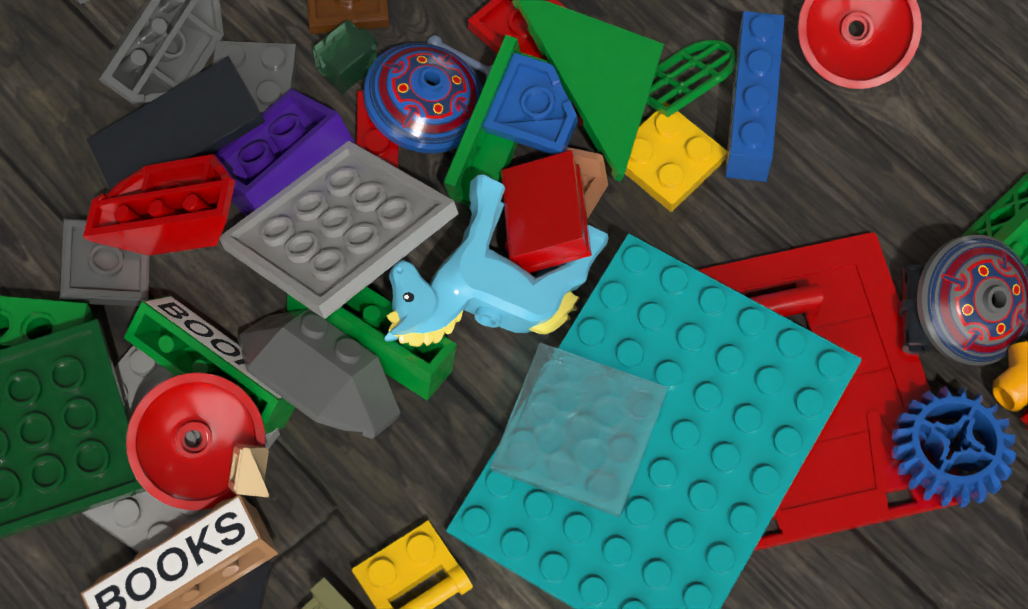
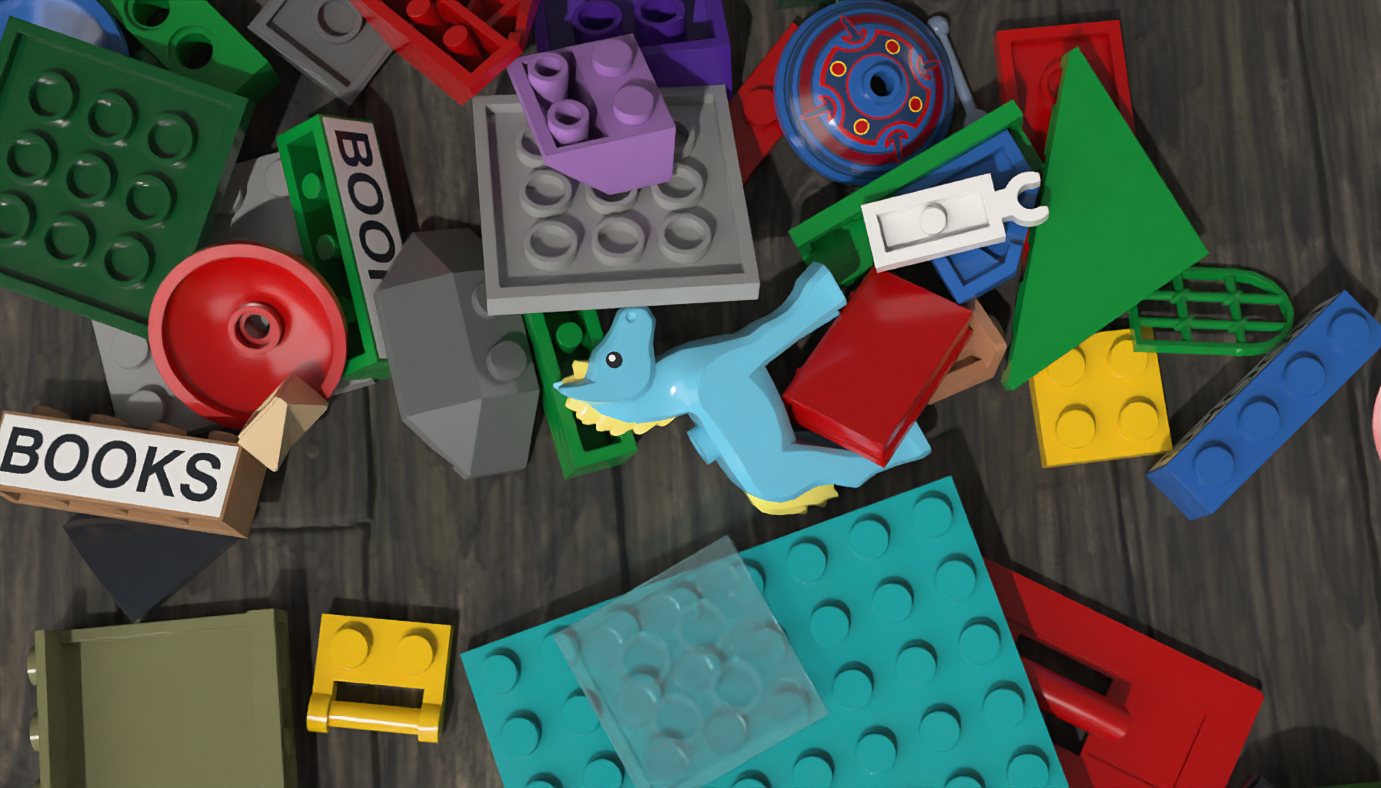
camera: 35 degrees right, 15 degrees up
none -> medium lavender slope [507,33,676,195]
none -> white plate [861,172,1049,273]

